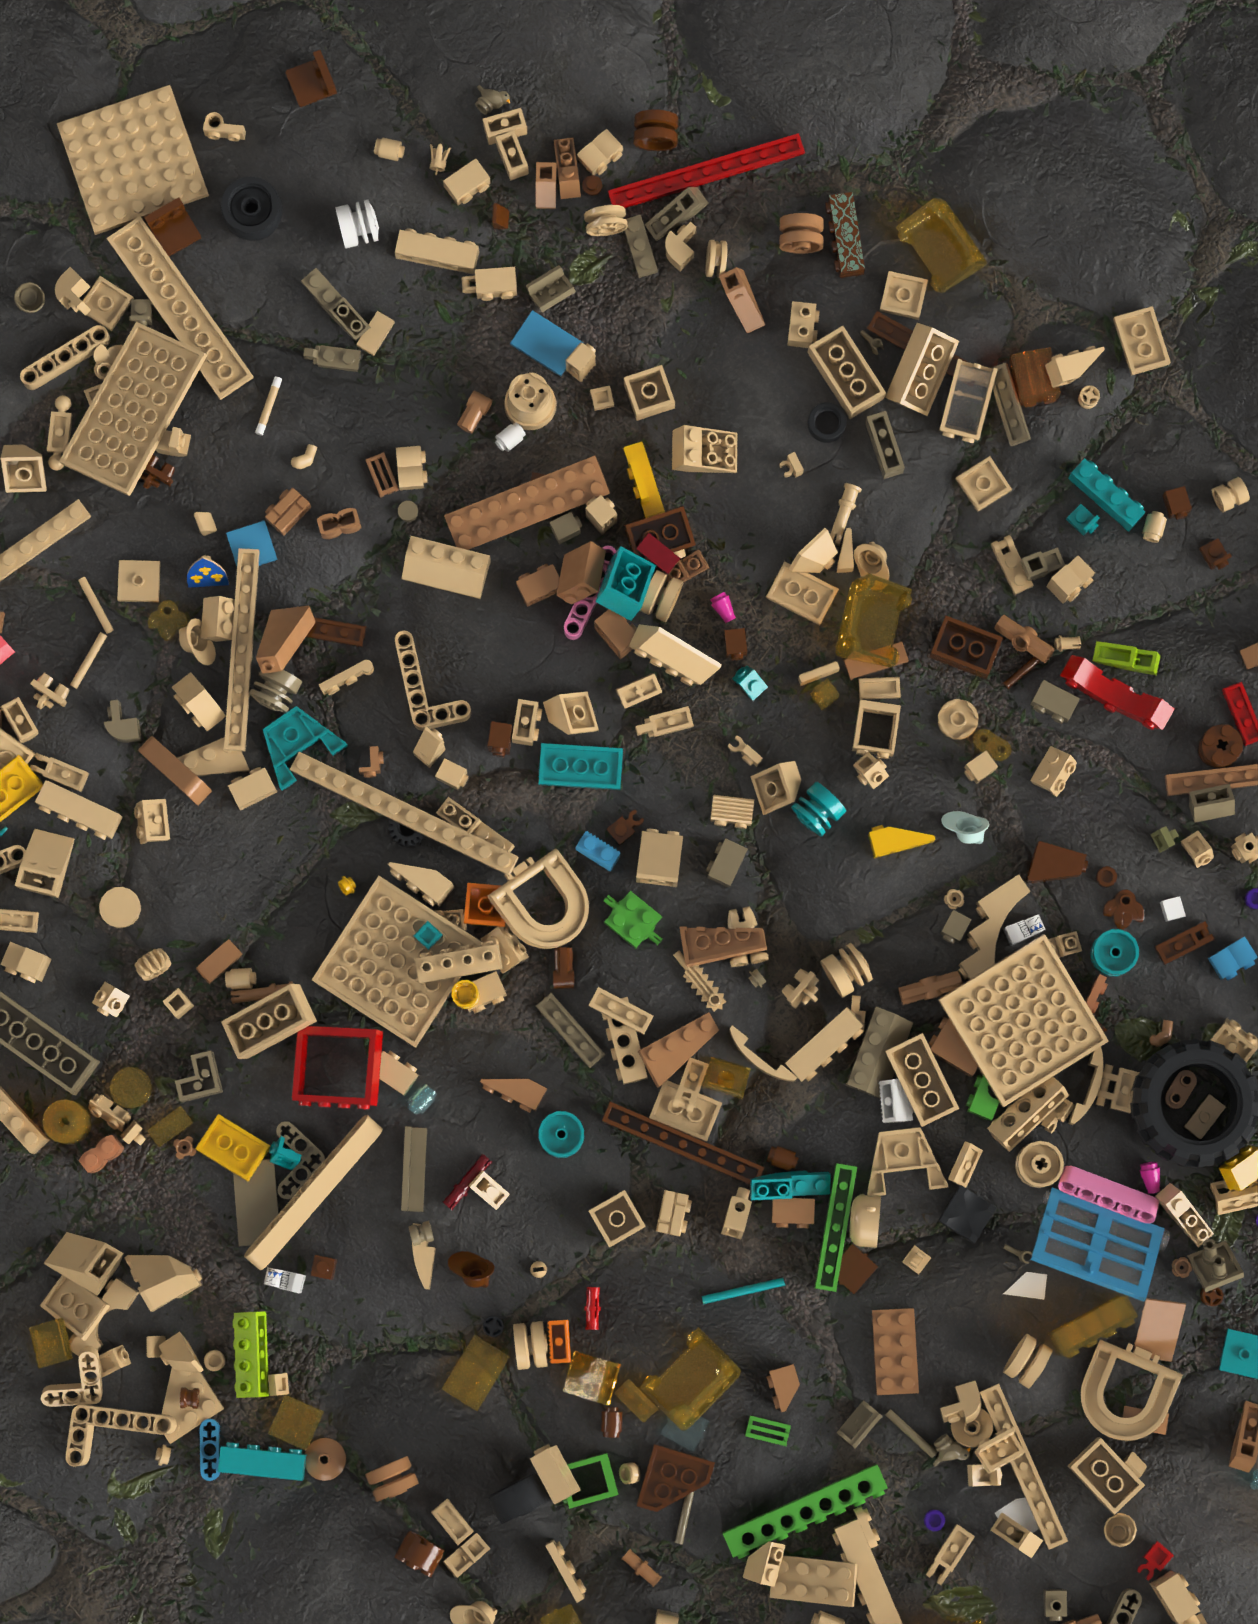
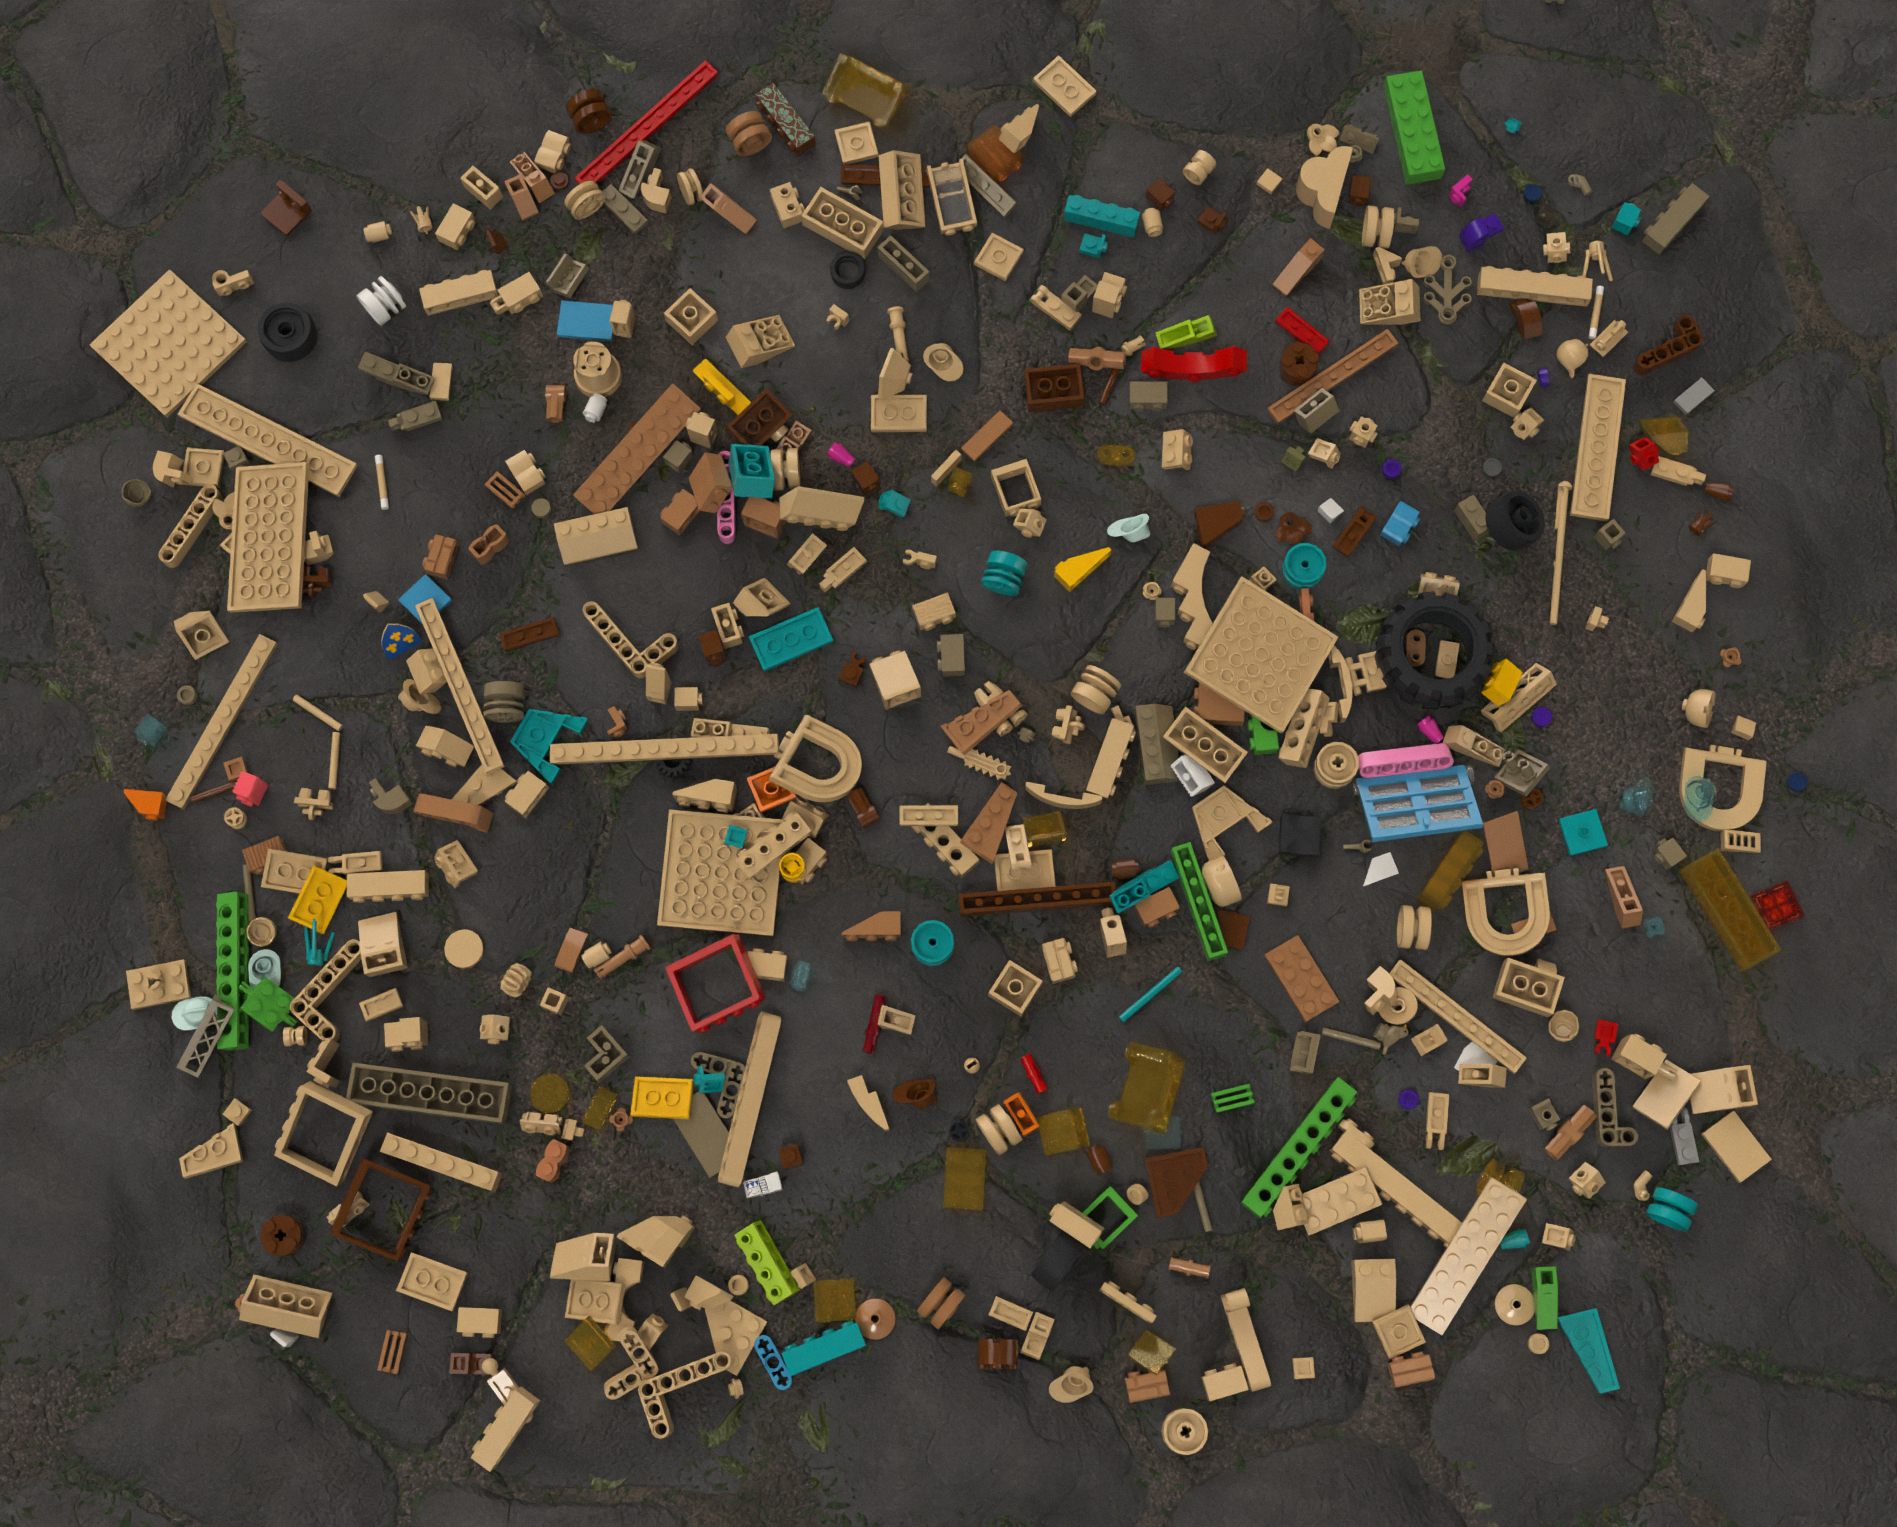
camera: 25 degrees left, 5 degrees down
tan brick [0,697,38,743] -> none
clear yellow wheel [42,1099,92,1145] -> none
tan plate [47,395,73,471] -> none
tan plate [117,560,161,602] -> none
reddish brown bracket [144,197,201,256] -> none
clear yellow plate [148,600,189,641] -> none
reddish brown wheel [180,1387,200,1409] -> none
tan brick [221,984,317,1059] -> none
medium nougat slope [256,606,315,674] -> none
tan arm [291,444,317,469] -> none
tan plate [319,660,374,695] -> none
yellow plate [338,876,356,896] -> none
dark tan fence [401,1126,427,1212] -> none
dark tan wheel [409,1221,434,1246] -> none
dark tan animal [475,85,510,115] -> none
tan brick [483,108,527,145] -> none
dark tan tile [536,993,605,1068] -> none
dark azure brick [576,831,620,872] -> none
tan plate [590,386,614,411] -> none
bright green plate [603,891,663,949] -> none
clear yellow bracket [615,1378,659,1422] -> none
dark red tile [636,533,681,574] -> none
tan slope [750,761,801,815] -> none
medium nougat slope [766,1364,800,1412] -> none
clear yellow windscreen [836,574,912,667] -> none
tan slope [837,528,854,573] -> none
tan tile [858,677,901,700] -> none
medium nougat piece [898,971,962,1005] -> none
tan tile [938,699,979,740] -> none
tan plate [948,1141,983,1188] -> none
tan brick [964,751,998,784] -> none
tan bracket [975,1427,1025,1474] -> none
white leg [1003,914,1046,946] -> none
tan wheel [1078,385,1100,409] -> none
medium nougat arm [1150,1020,1173,1047] -> none

